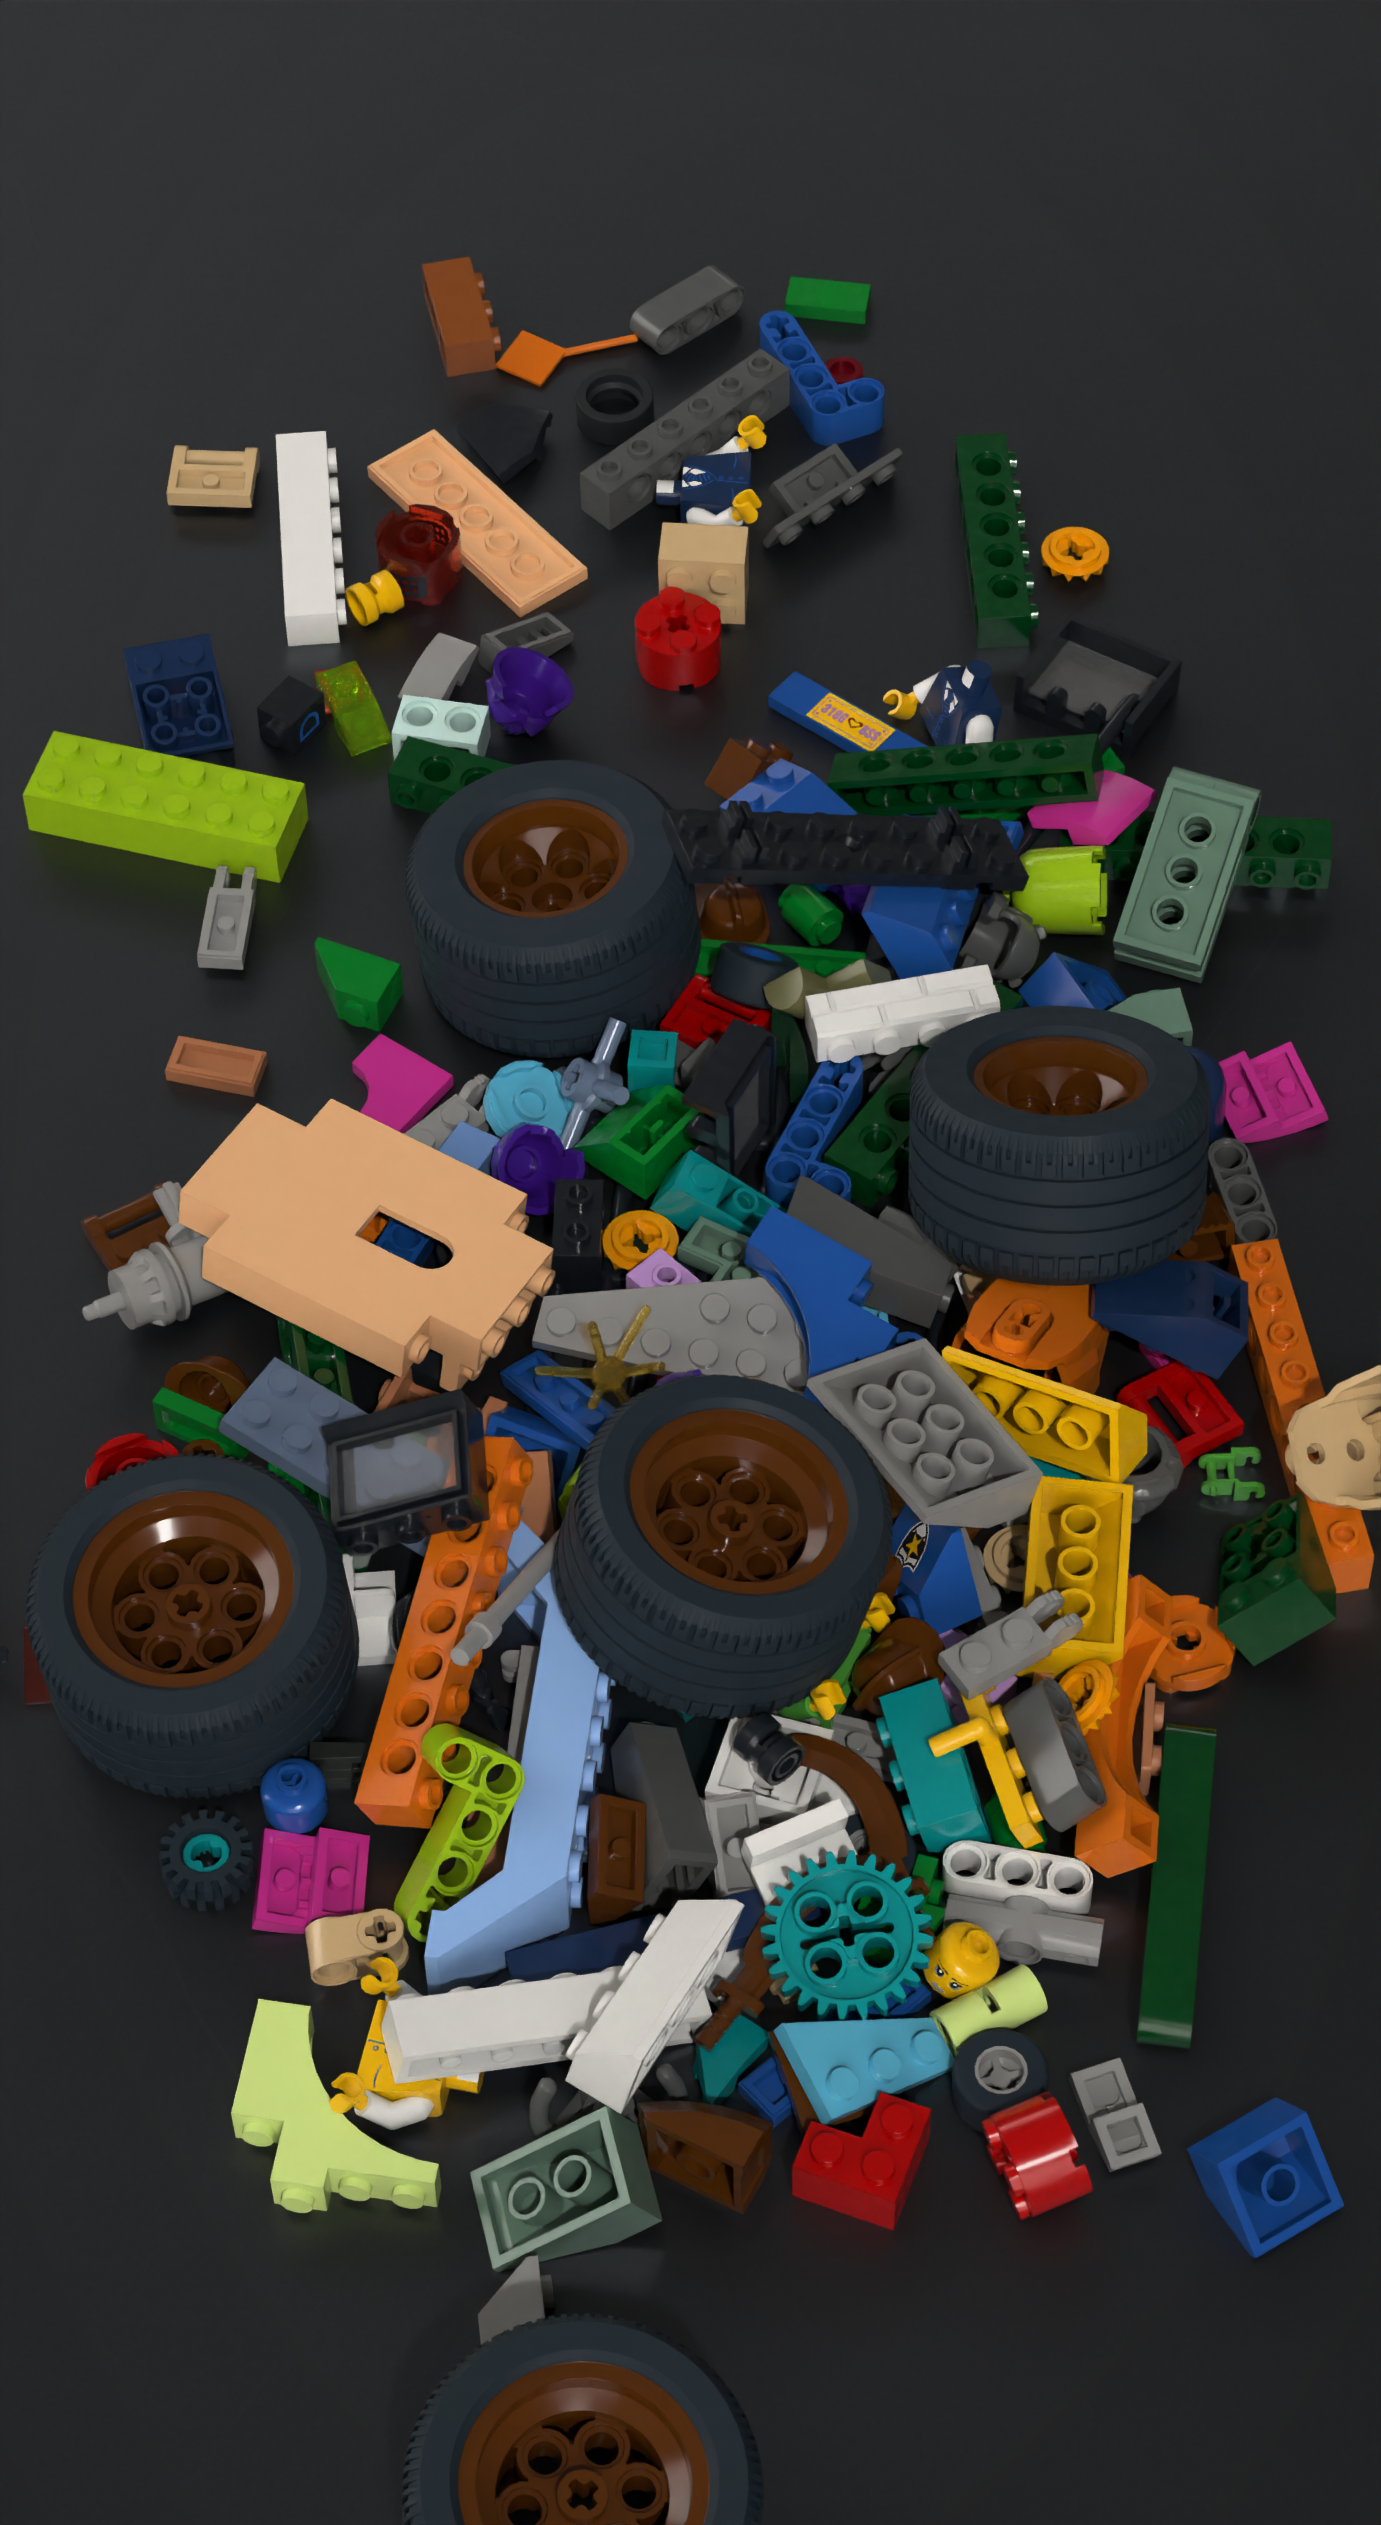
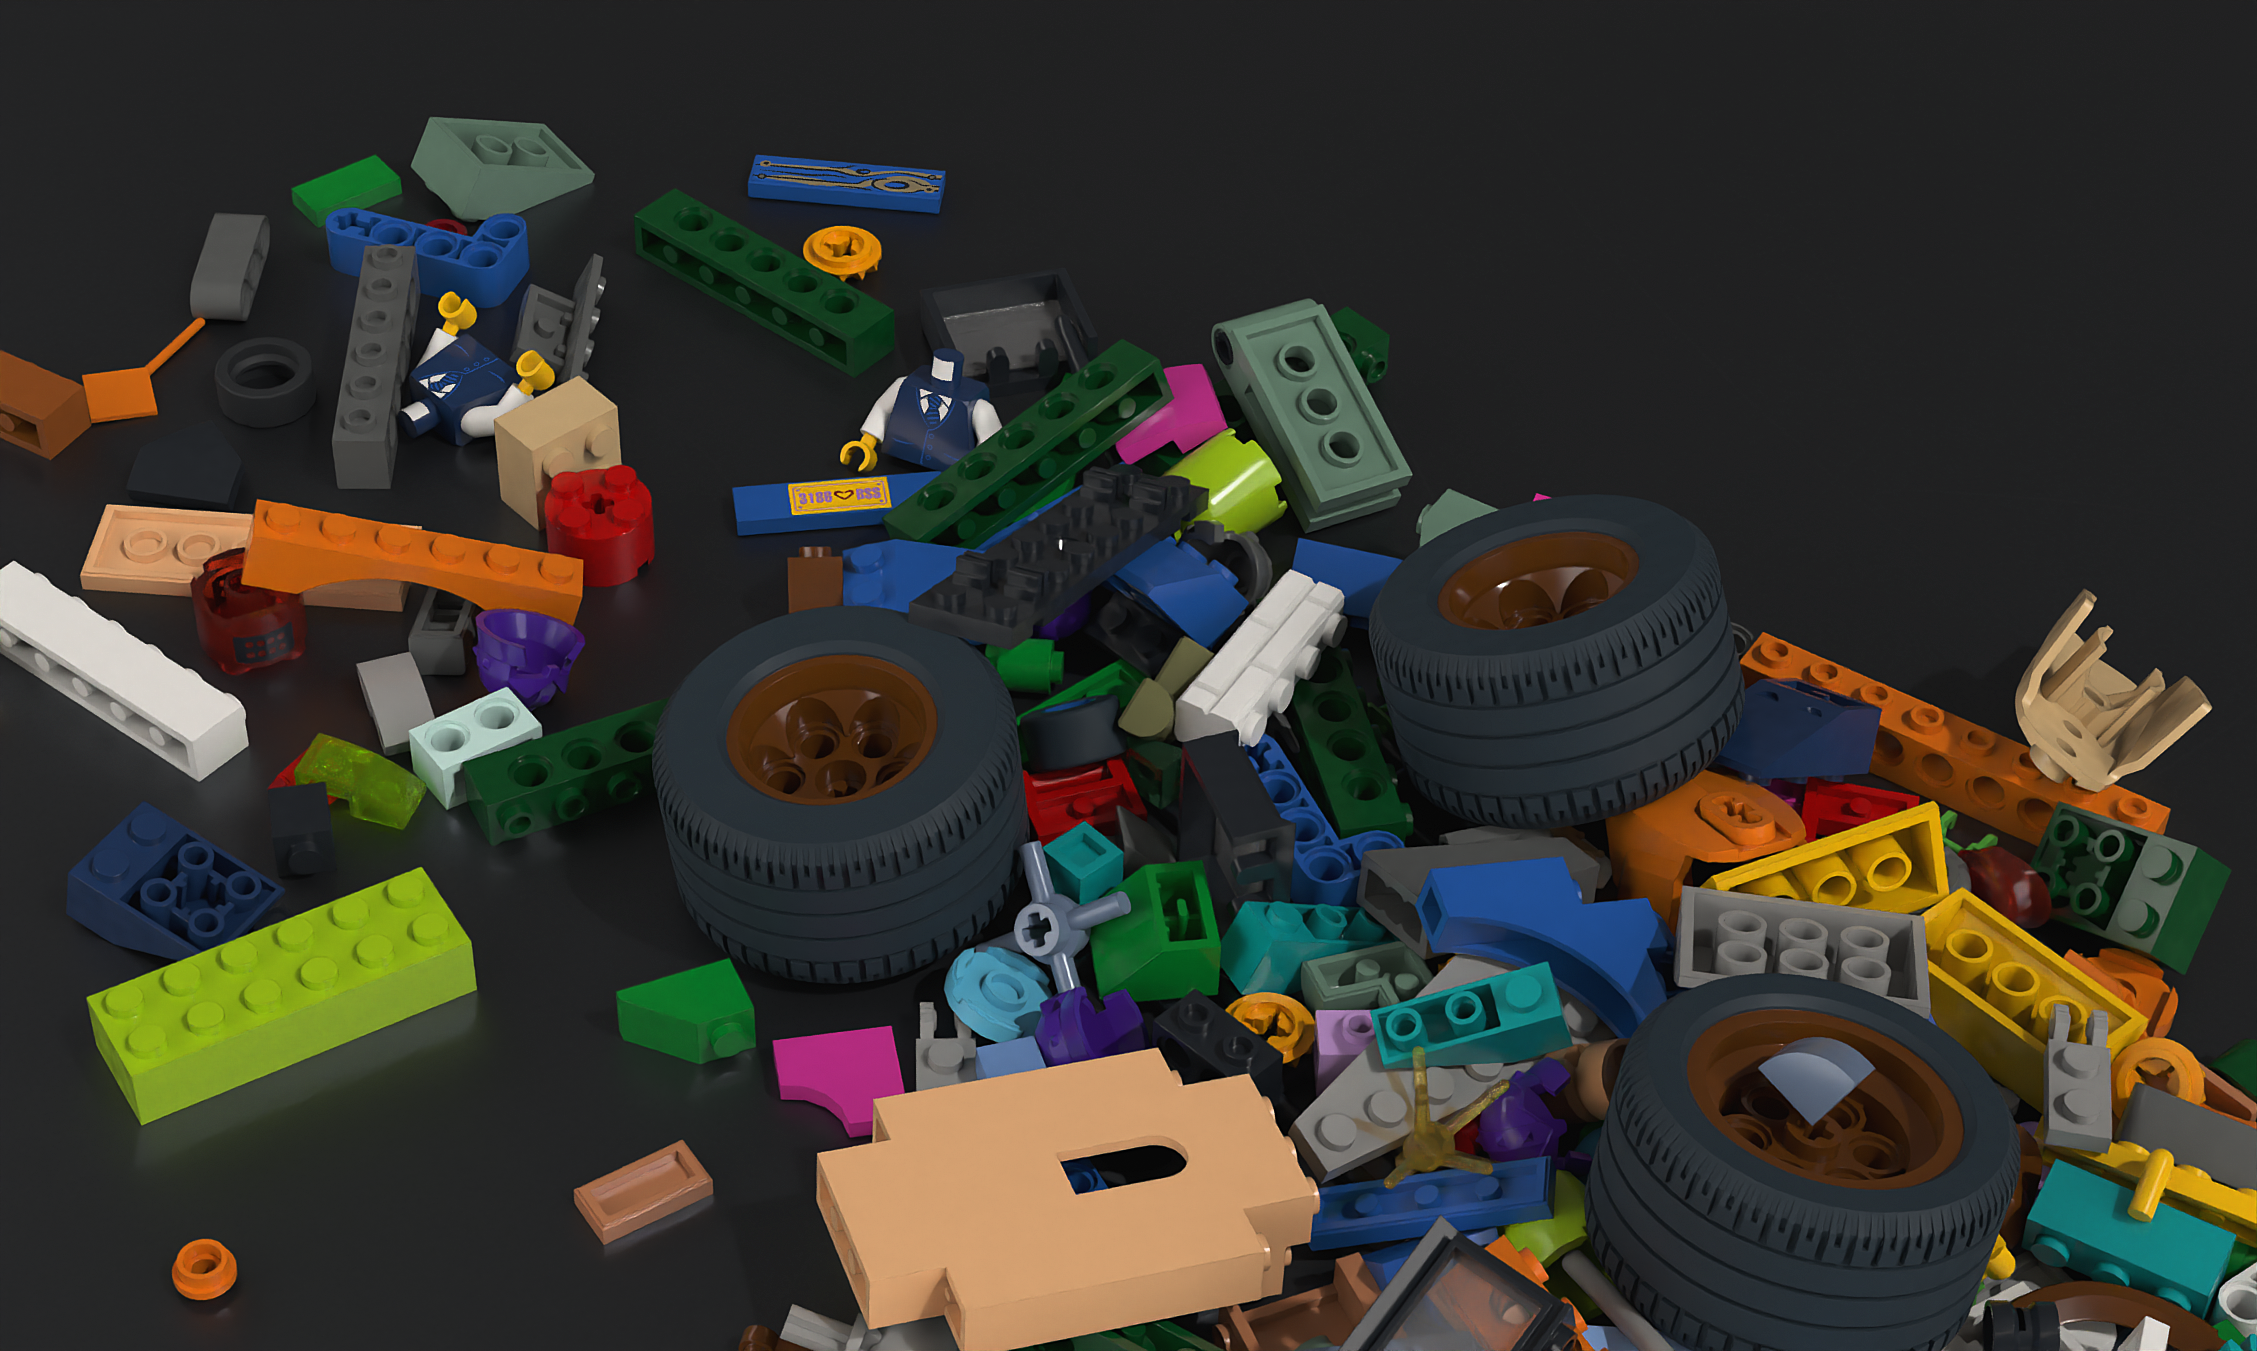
camera: 50 degrees left, 10 degrees down
light grey hinge [197,866,257,970] -> none
yellow wheel [345,570,404,626] -> none
none -> orange arch [241,499,584,626]
none -> sand green slope [410,117,595,222]
none -> blue tile [748,155,946,214]
none -> teal slope [1370,961,1573,1069]
none -> sand blue brick [1758,1037,1876,1126]
none -> clear red piece [1957,845,2052,928]

